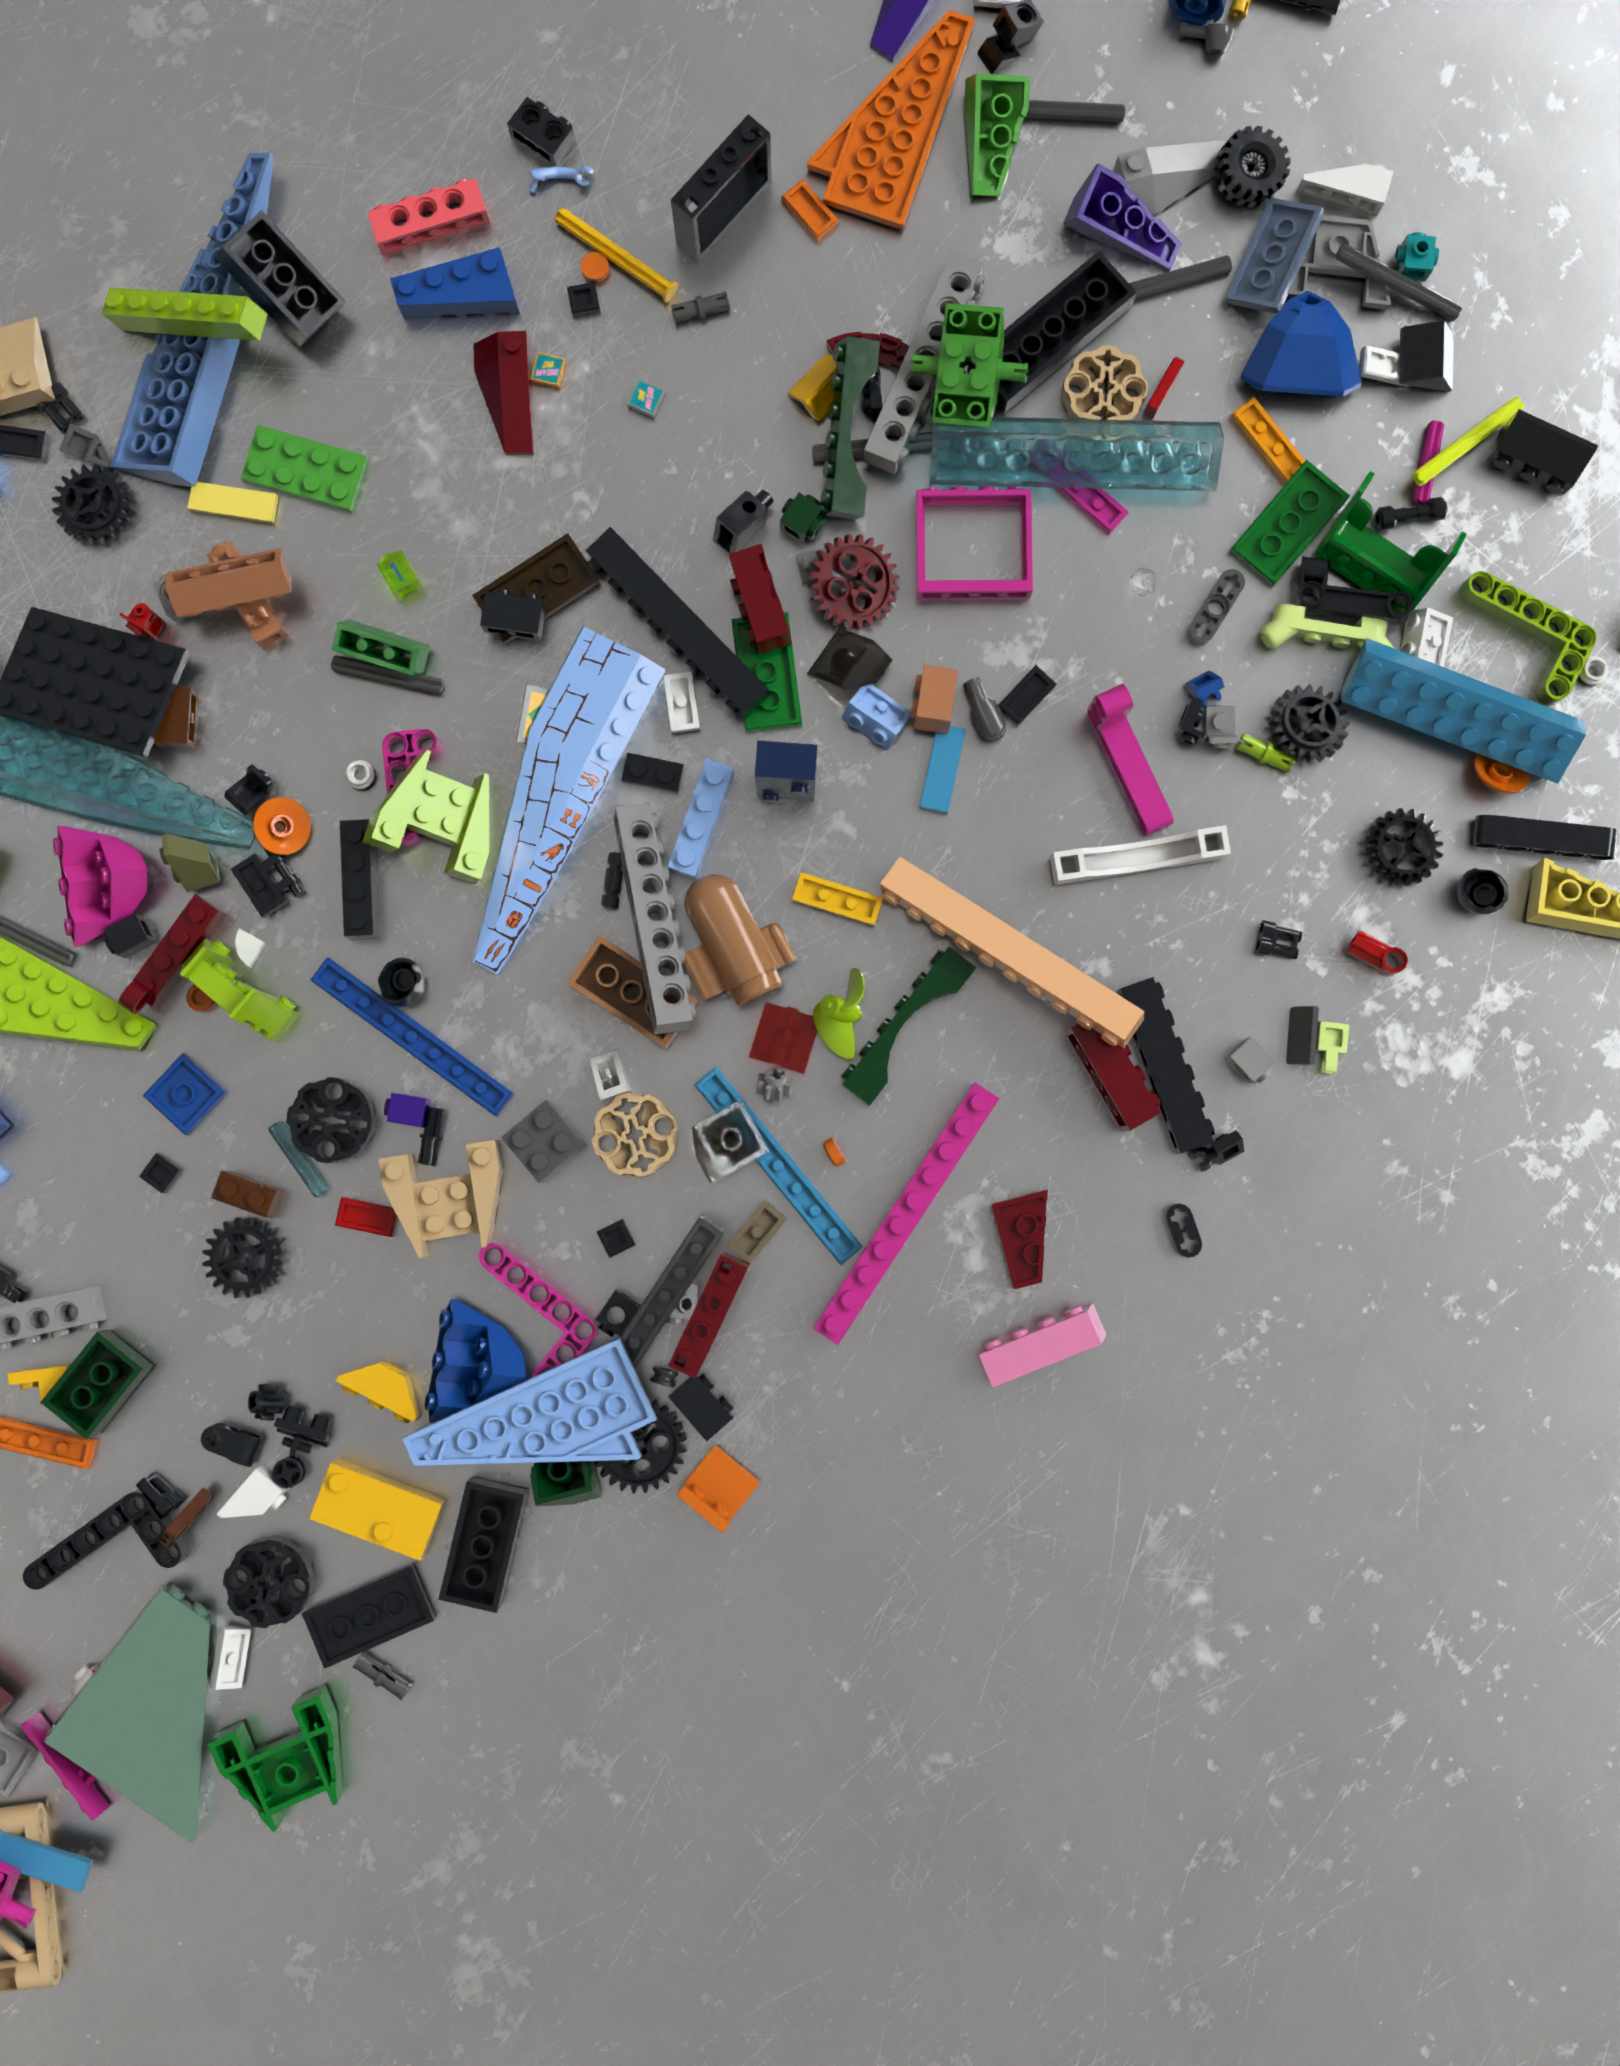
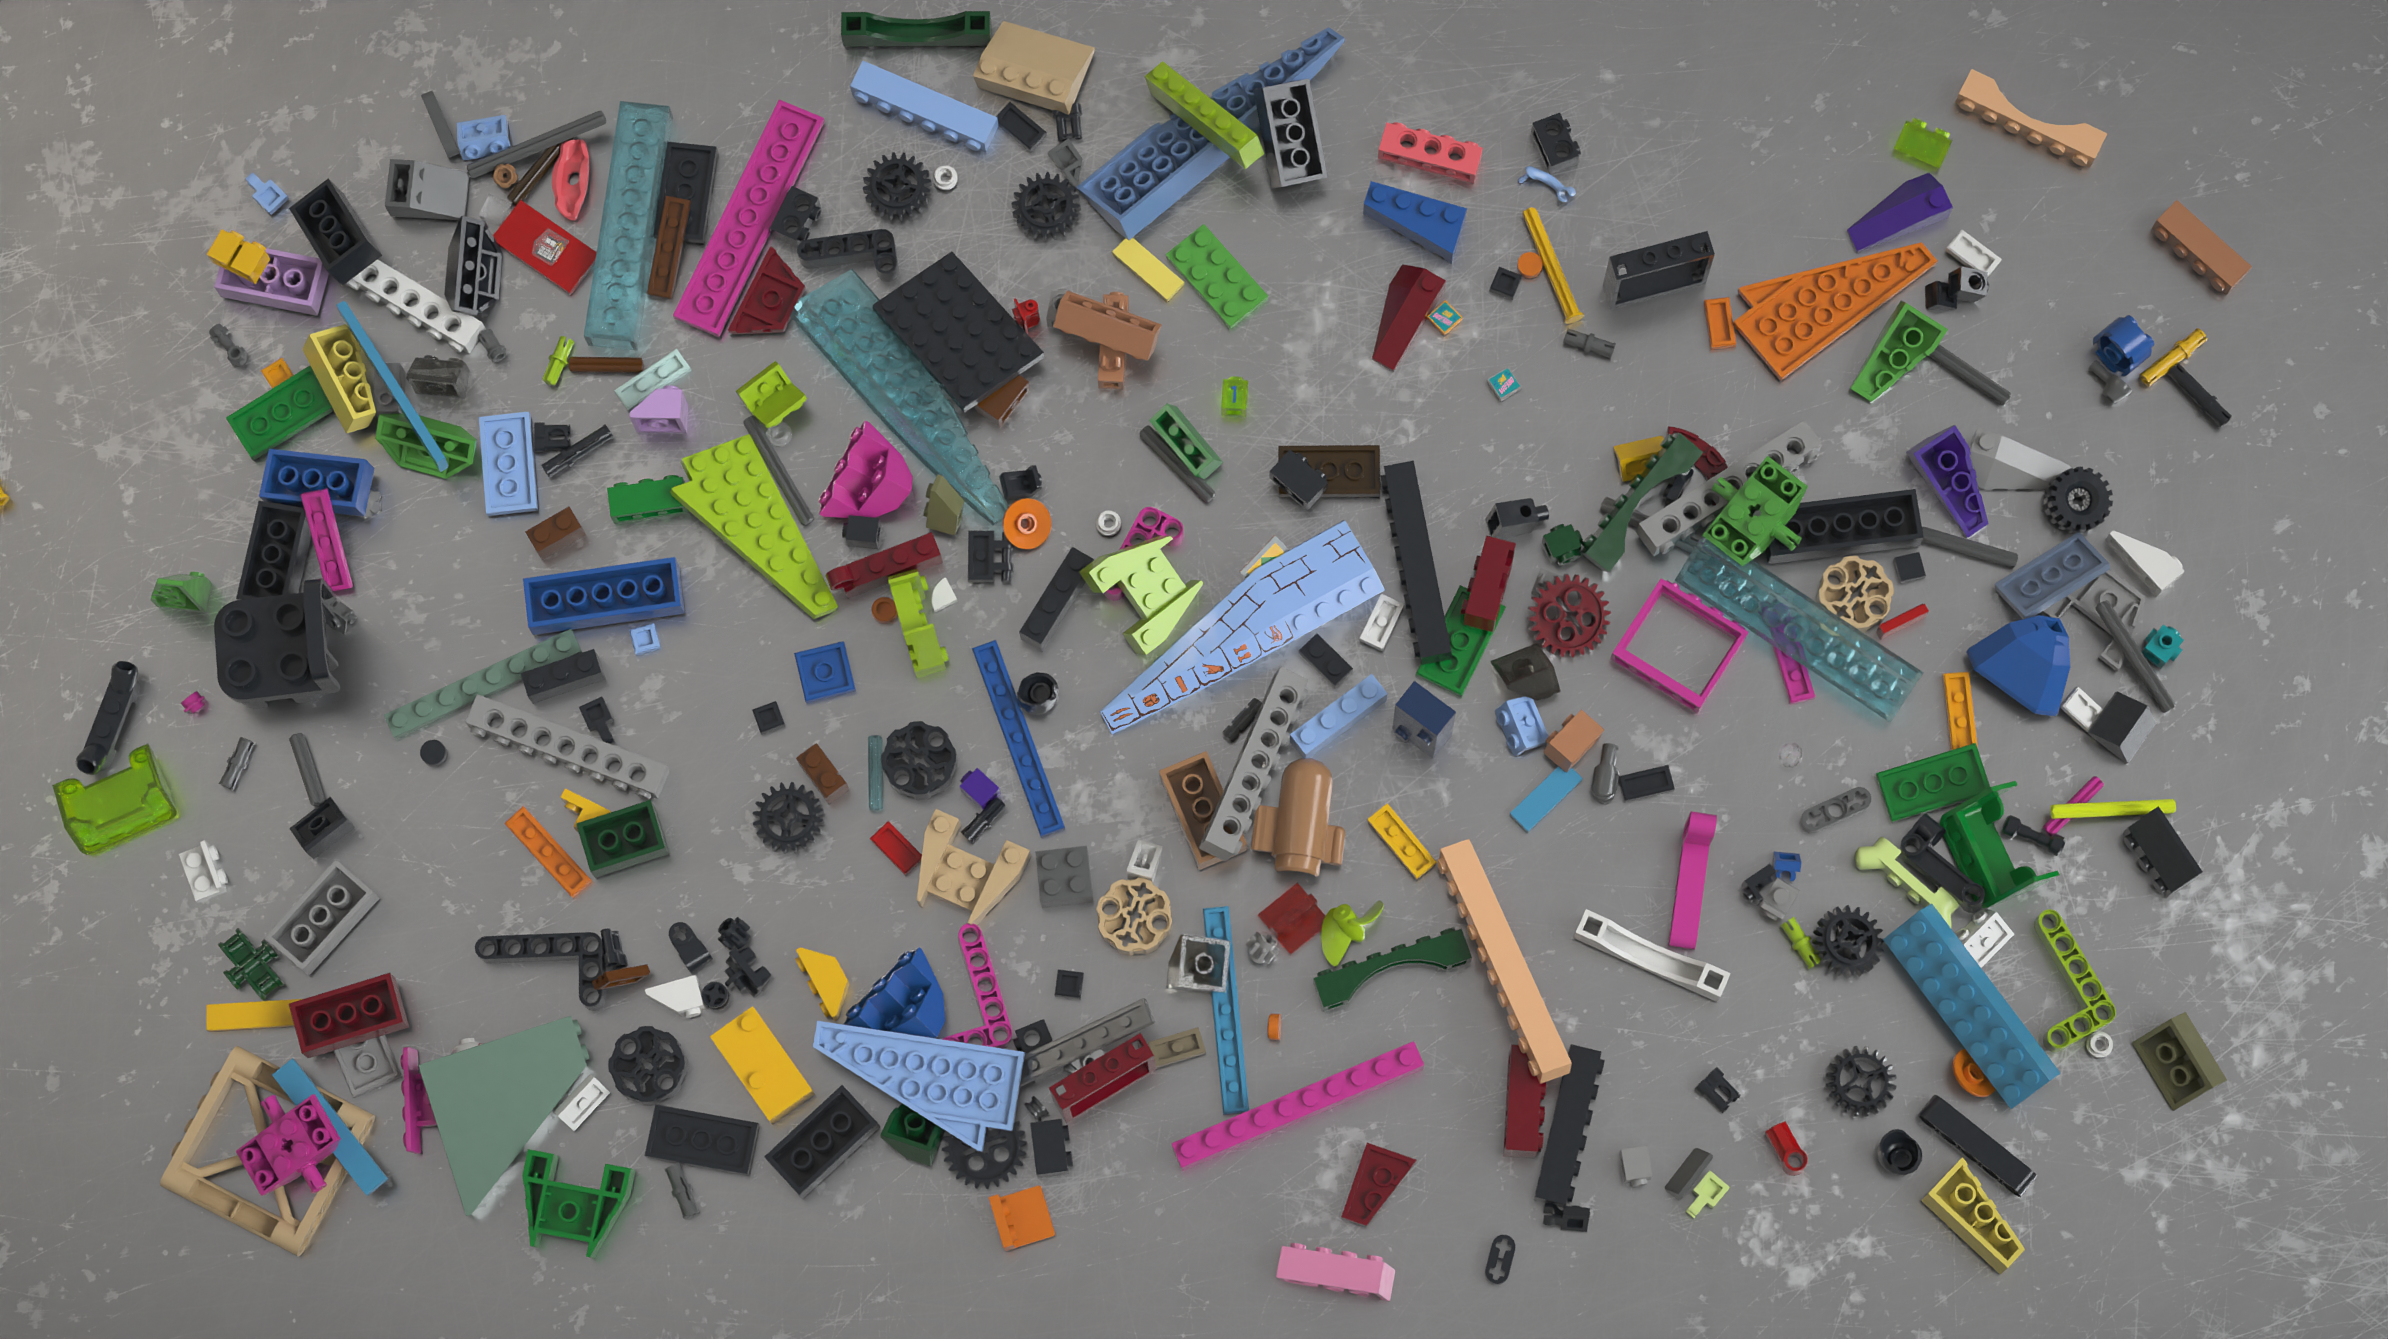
camera: 40 degrees right, 10 degrees down
none -> black tile [1893,552,1926,584]

